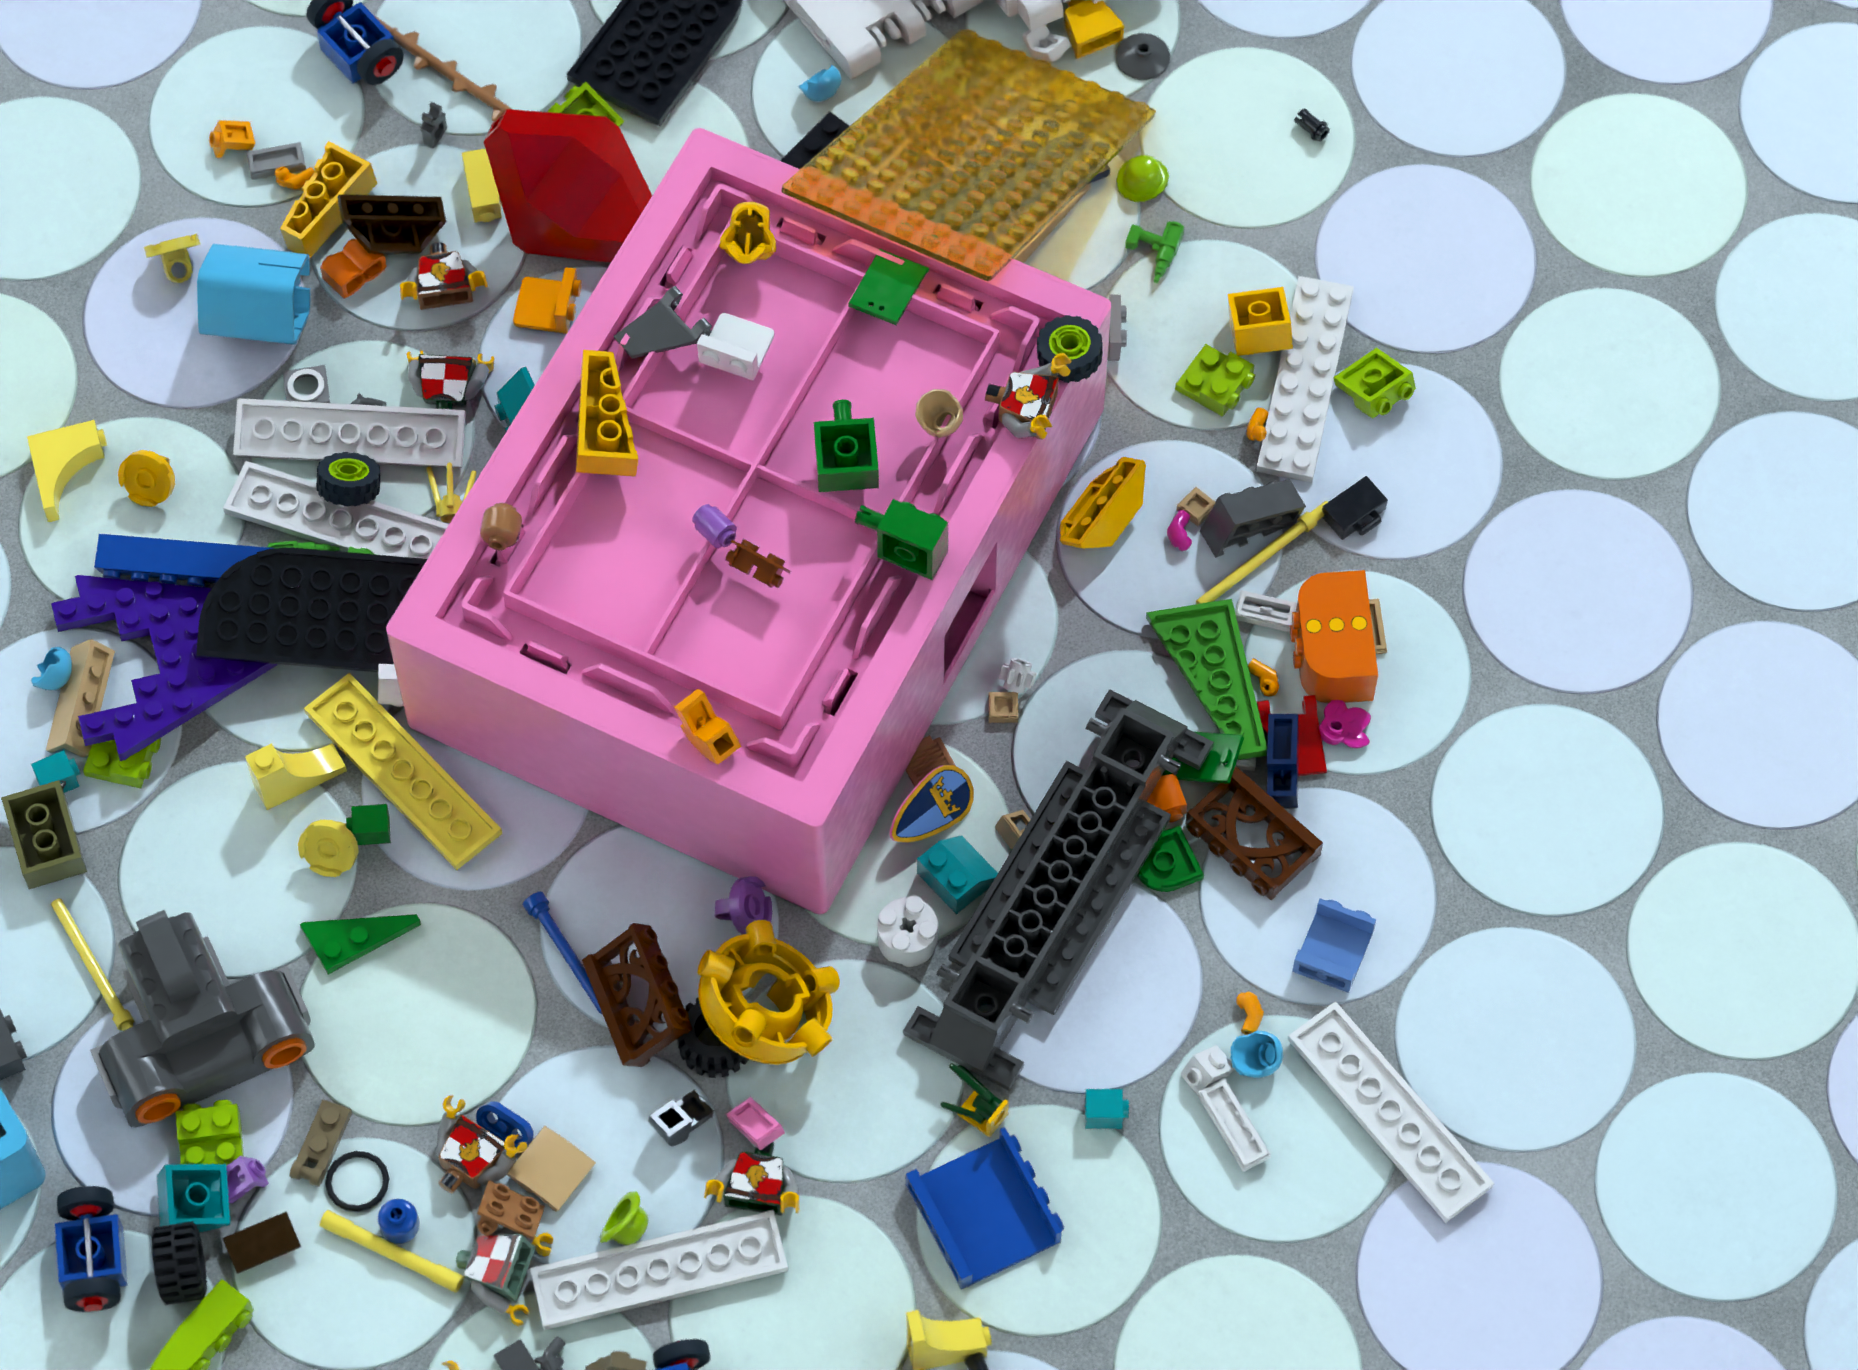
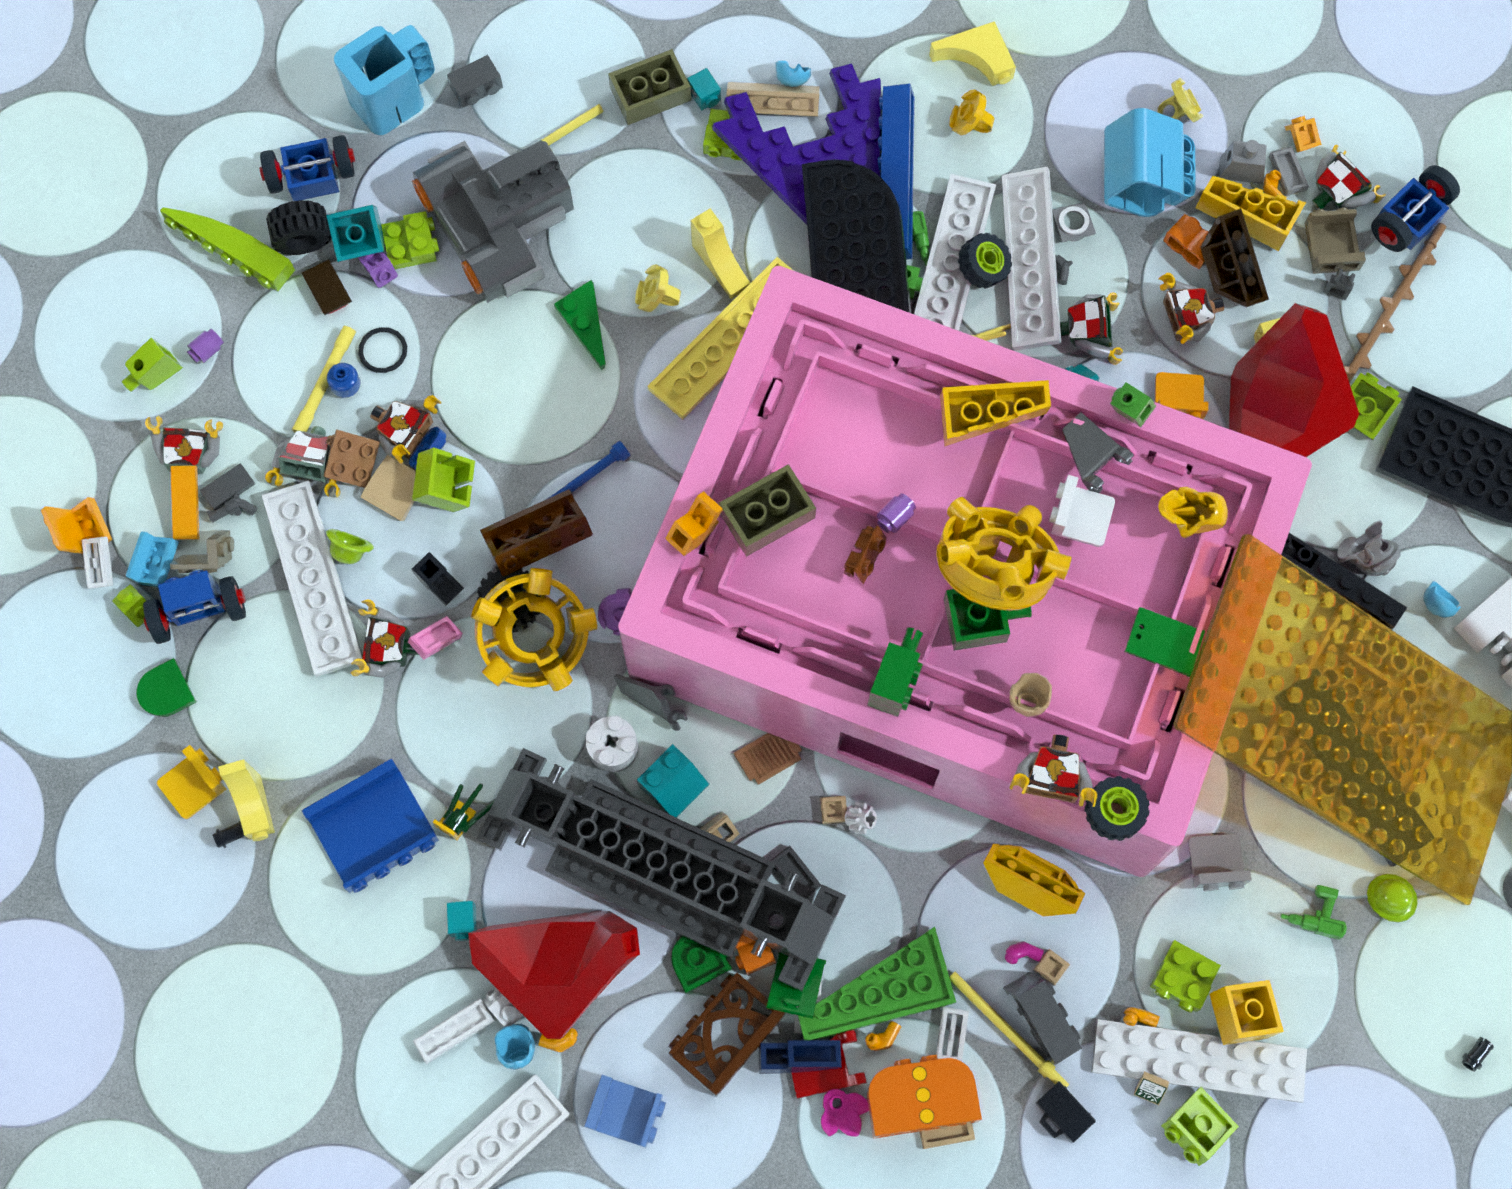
camera: 85 degrees right, 10 degrees up
dark tan plate [289,1099,352,1187] -> none
green brick [346,804,391,845] -> none
medium nougat head [480,503,522,550] -> none
shield [890,765,974,842] -> none
none -> lime piece [412,447,475,512]
none -> red panel [468,911,640,1039]
none -> dark grey flag [614,674,688,731]
none -> olive brick [719,464,816,557]
none -> dark grey tile [770,845,821,898]
none -> yellow piece [936,497,1072,611]
none -> bright green brick [1110,382,1156,427]
none -> tile [1134,1071,1169,1105]
none -> light grey torso [1219,140,1267,184]
none -> dark tan panel [1305,208,1366,274]
none -> torso [1312,145,1386,209]
none -> light grey helmet [1338,520,1401,576]

